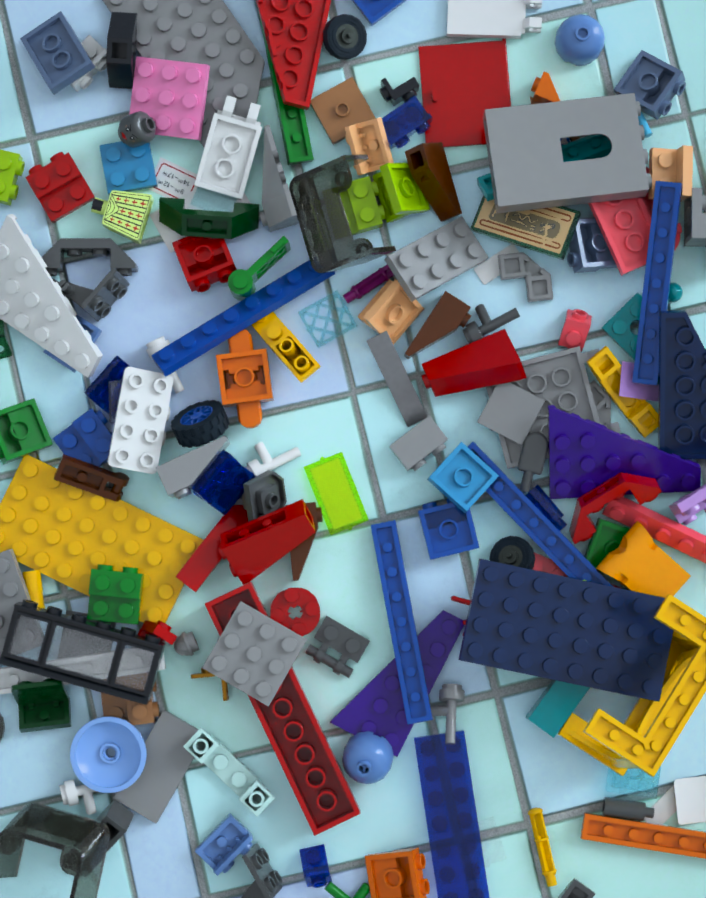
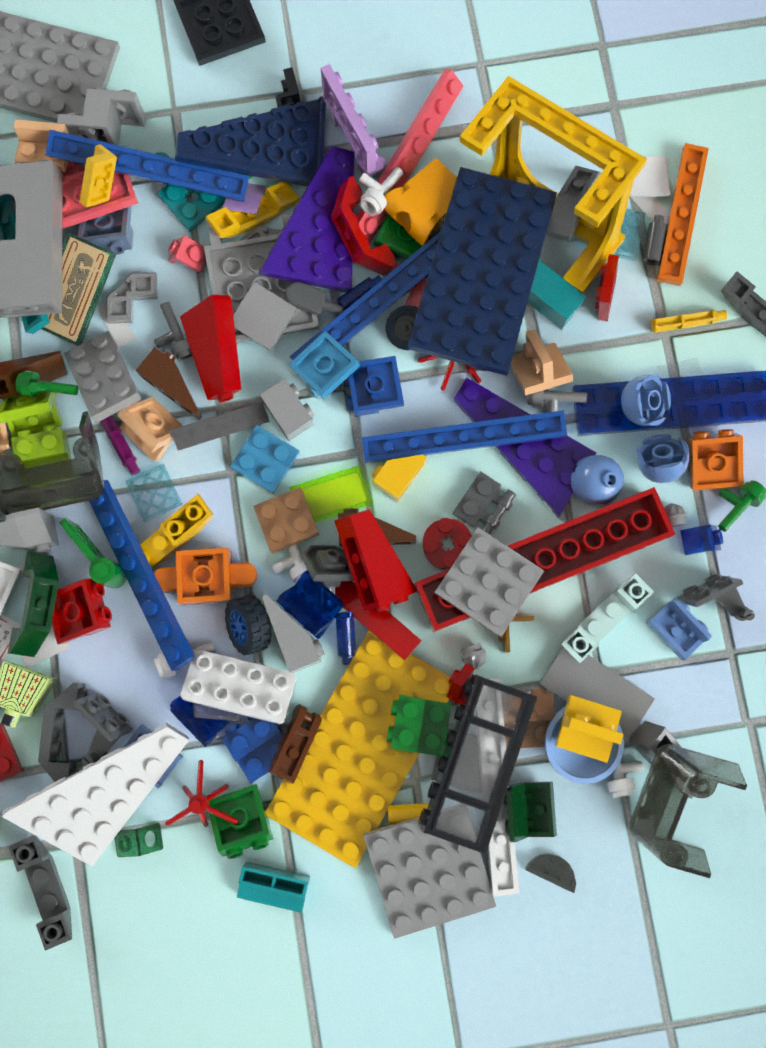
camera: 90 degrees left, 5 degrees down
none -> green piece [16,371,78,397]
none -> yellow bracket [80,144,117,208]
none -> red plant [165,760,238,827]
none -> dark azure plate [230,425,300,494]
none -> medium nougat plate [253,487,320,554]
none -> clear blue cylinder [335,612,356,665]
none -> white piece [359,167,403,216]
none -> yellow slope [372,454,427,502]
none -> light nougat bracket [510,329,573,396]
none -> dark grey slope [546,166,601,241]
none -> yellow bracket [554,695,624,763]
none -> red plate [594,254,619,321]
none -> medium blue cylinder [621,374,671,426]
none -> medium blue cylinder [637,434,689,483]
none -> light grey plate [664,503,687,527]

